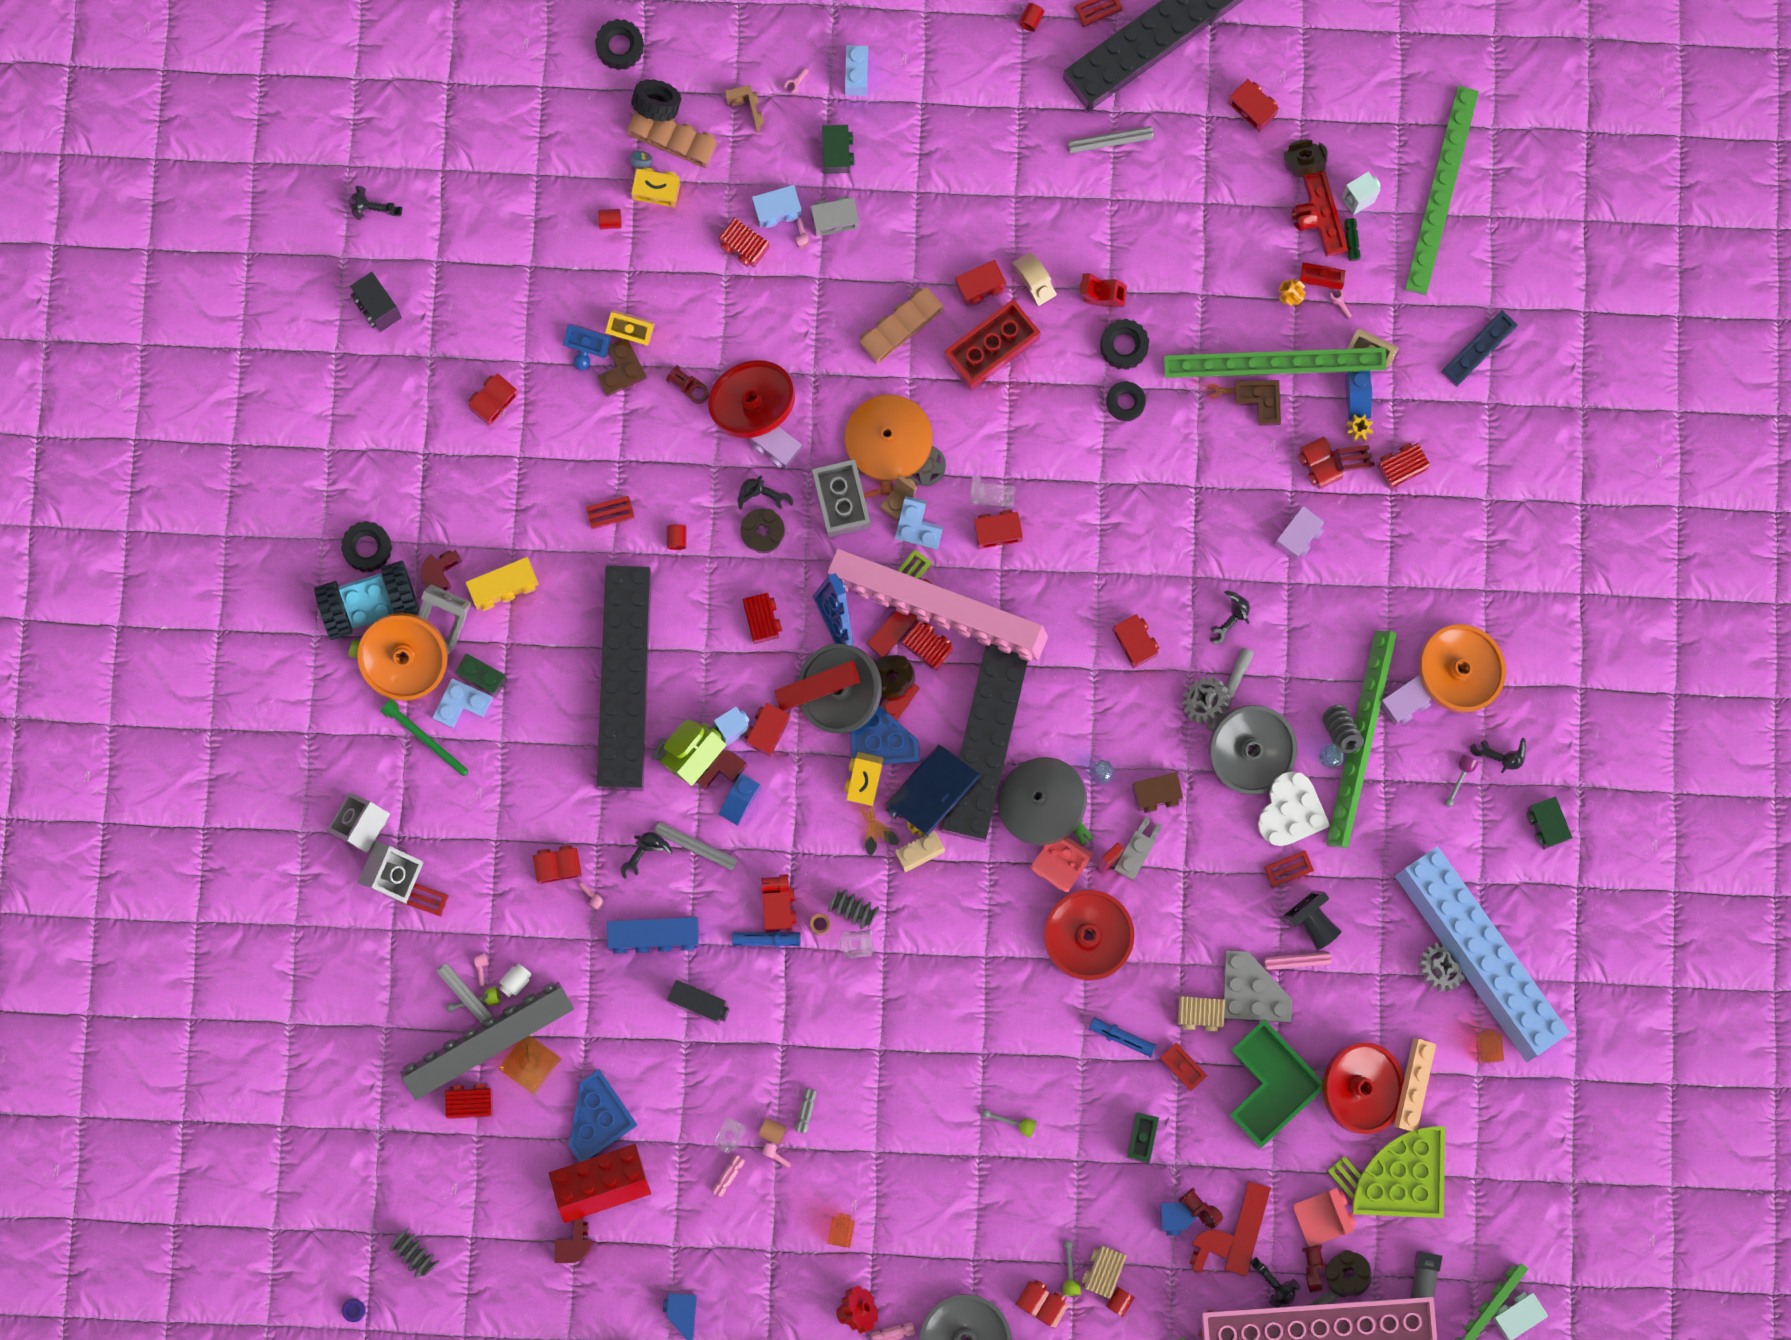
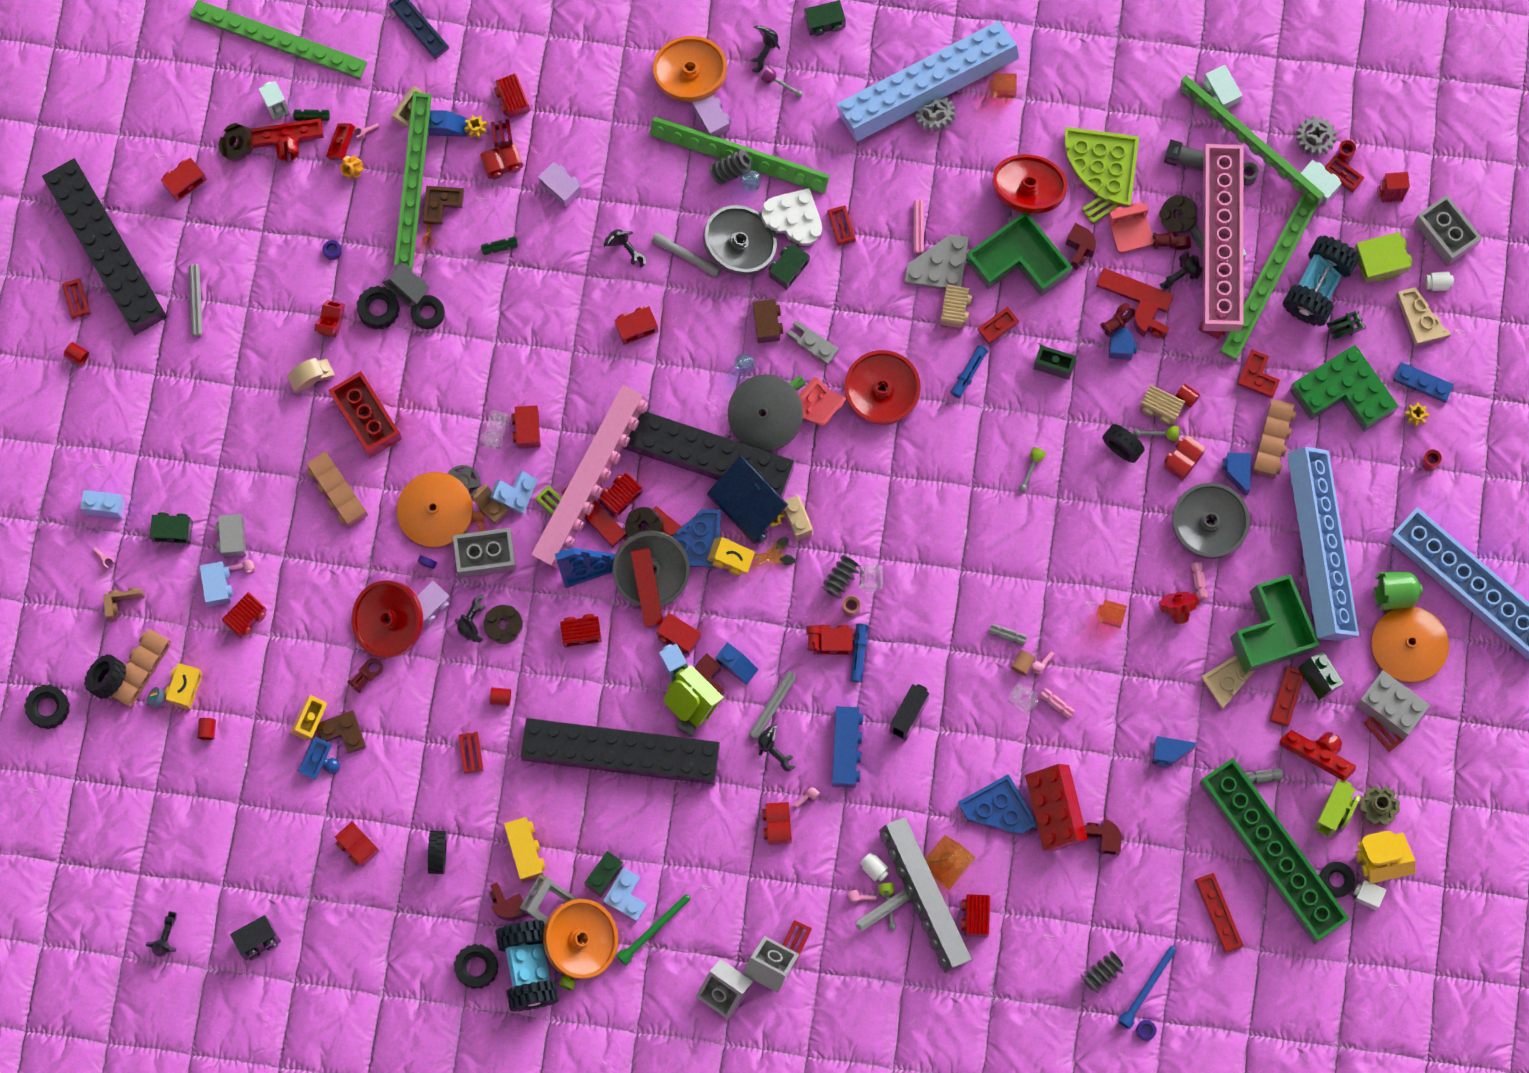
camera: 80 degrees left, 5 degrees down
red brick [955,260,1006,306] -> none
red tile [1097,843,1124,874] -> none
light grey gear [1182,676,1231,725] -> none
black plant [1280,890,1342,950] -> none
light nougat plate [1394,1038,1436,1132] -> none
none -> dark purple tile [322,240,342,260]
none -> dark grey brick [382,263,429,307]
none -> dark purple tile [417,555,437,569]
none -> black tyre [428,830,447,874]
none -> dark green axle [481,236,518,255]
none -> dark green brick [769,243,810,290]
none -> dark red brick [1066,223,1096,270]
none -> black tyre [1102,424,1145,463]
none -> blue piece [1117,946,1176,1029]

